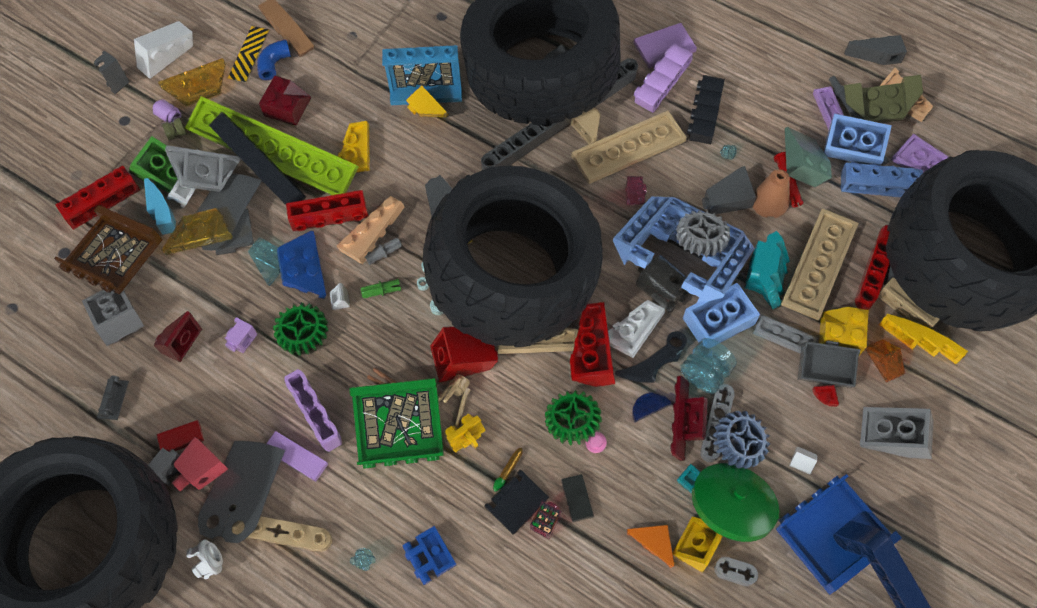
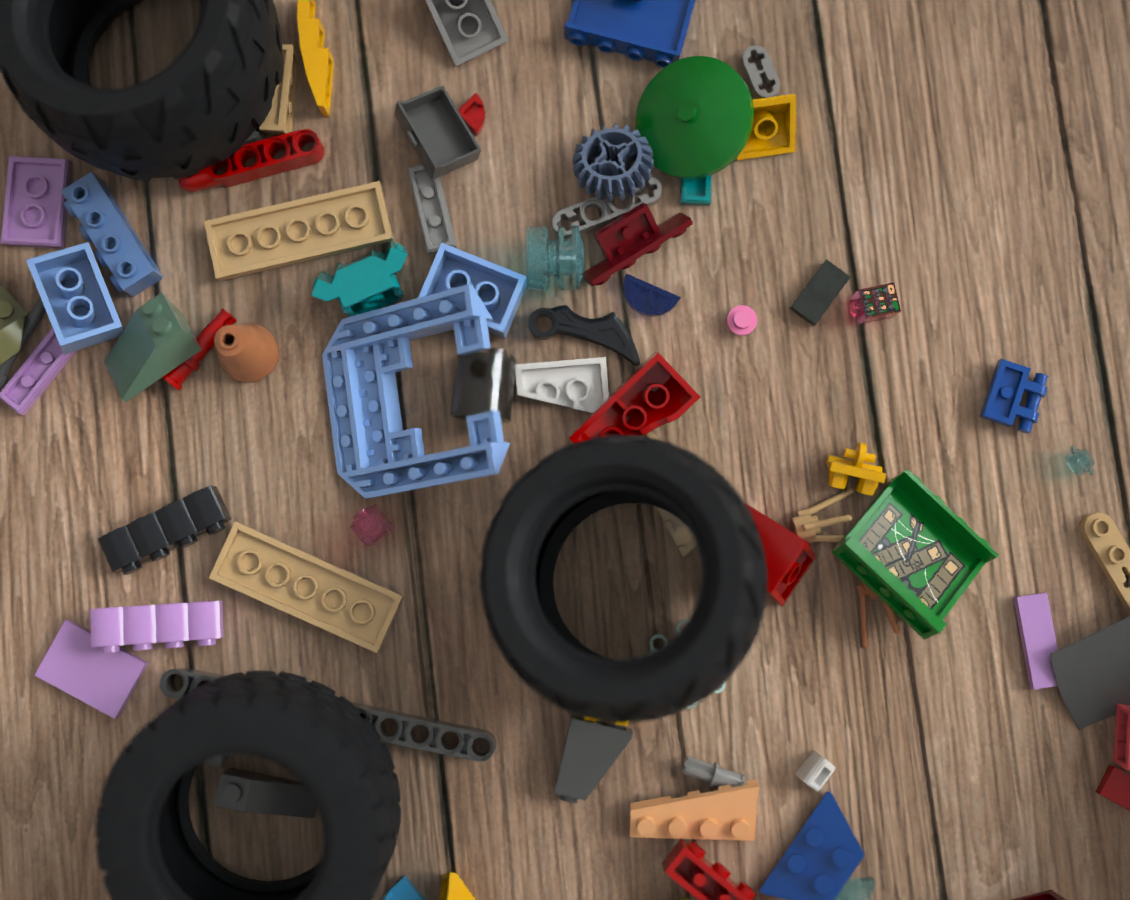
camera: 130 degrees left, 20 degrees up
lavender brick [225,317,257,353] -> none
green gear [273,302,329,356] -> none
lavender brick [285,369,342,452] -> none
bright green axle [361,279,401,298] -> none
black piece [484,469,549,535] -> none
pearl gold piece [493,448,523,492] -> none
green gear [545,389,602,446] -> none
tan slope [571,108,600,144] -> none
orange tile [627,525,674,568] -> none
light grey gear [676,210,730,258] -> none
dark grey slope [702,166,756,214] -> none
clear light blue hinge [720,144,737,160] -> none
white slope [789,446,817,475] -> none
yellow slope [819,307,869,356] -> none
clear orange slope [865,339,905,383] -> none

